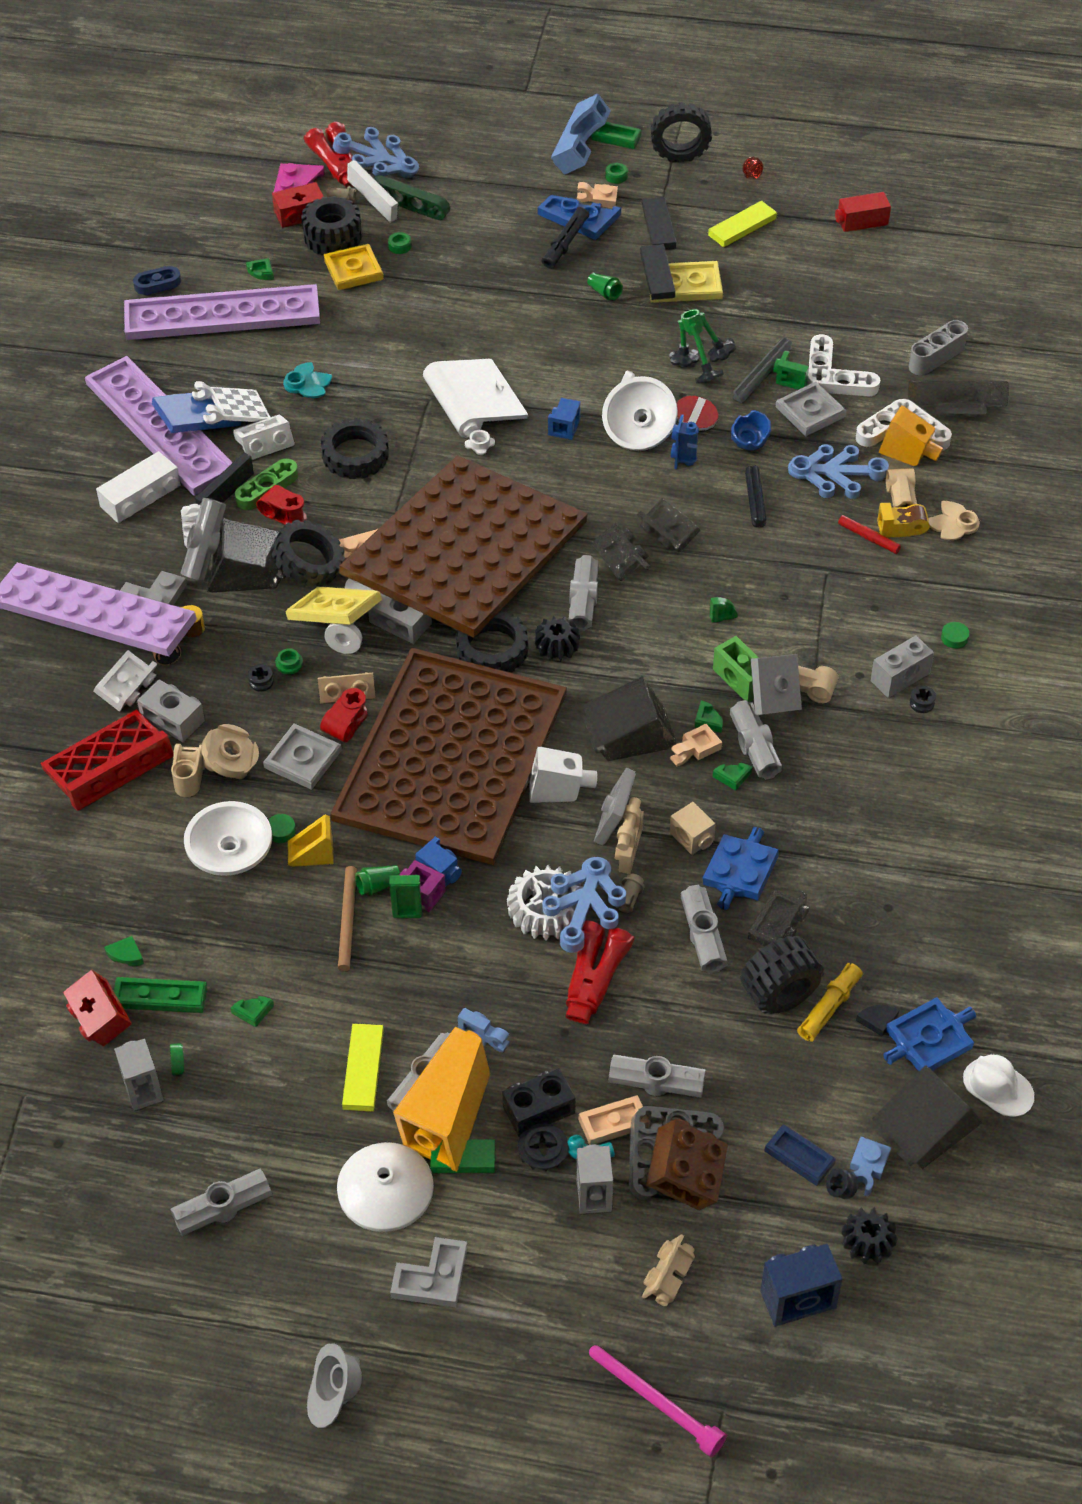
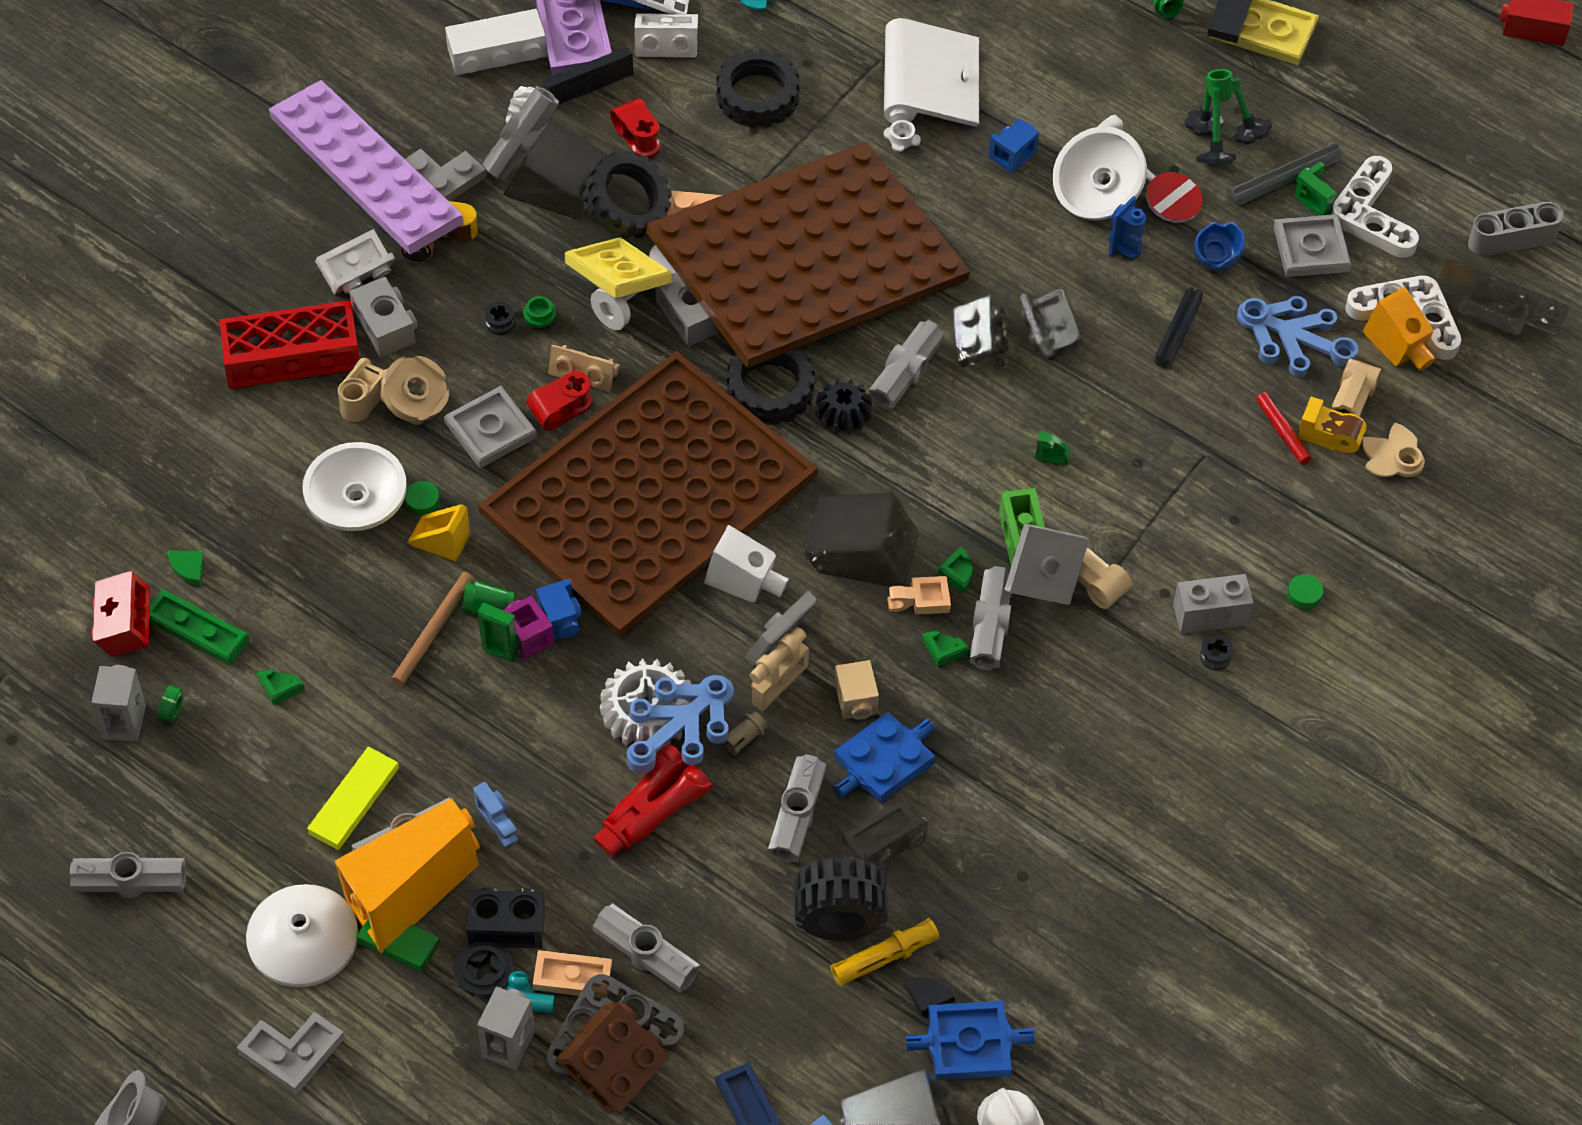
camera: 25 degrees right, 5 degrees up
bright green beam [235,459,298,510] -> none

